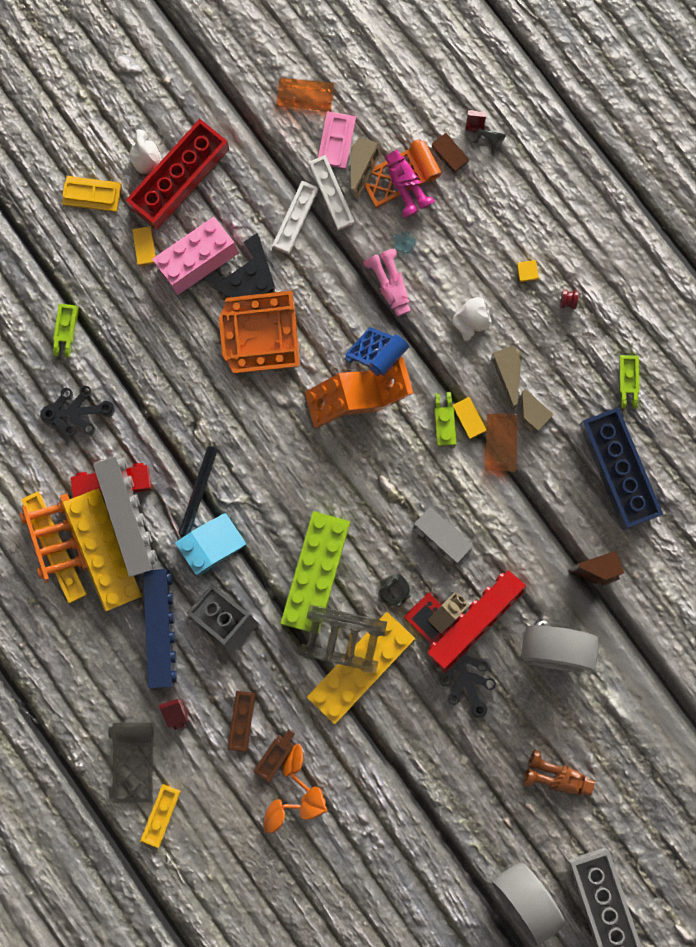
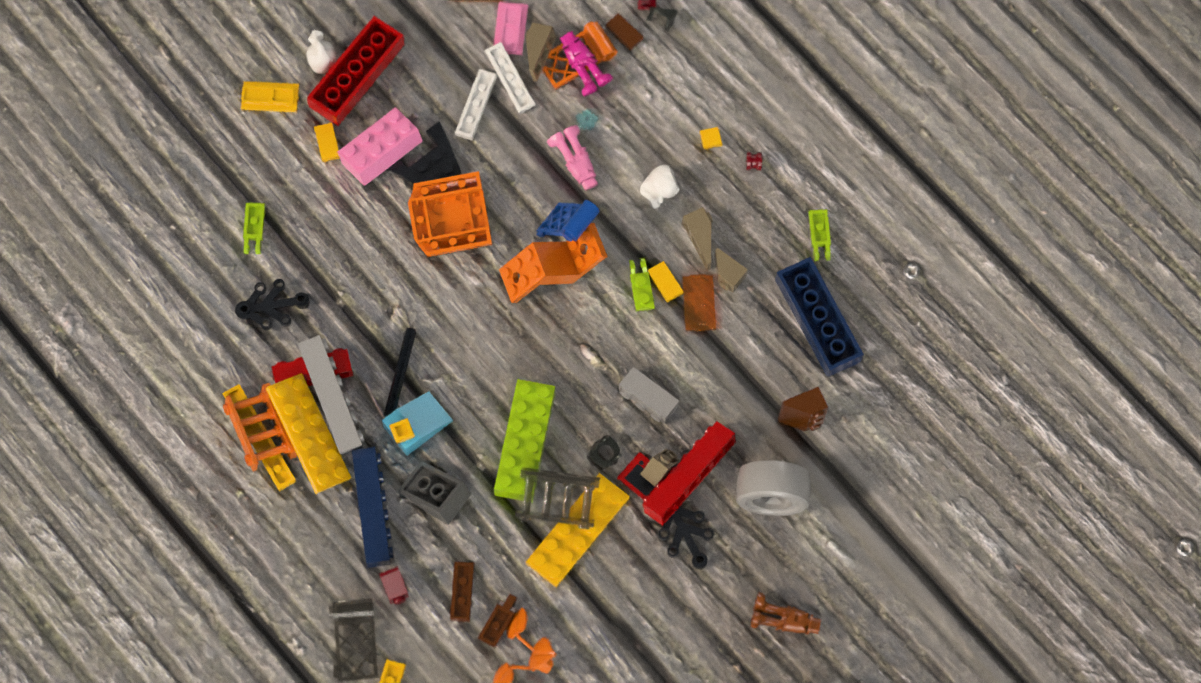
camera: 10 degrees left, 10 degrees down
none -> yellow tile [389,418,415,444]

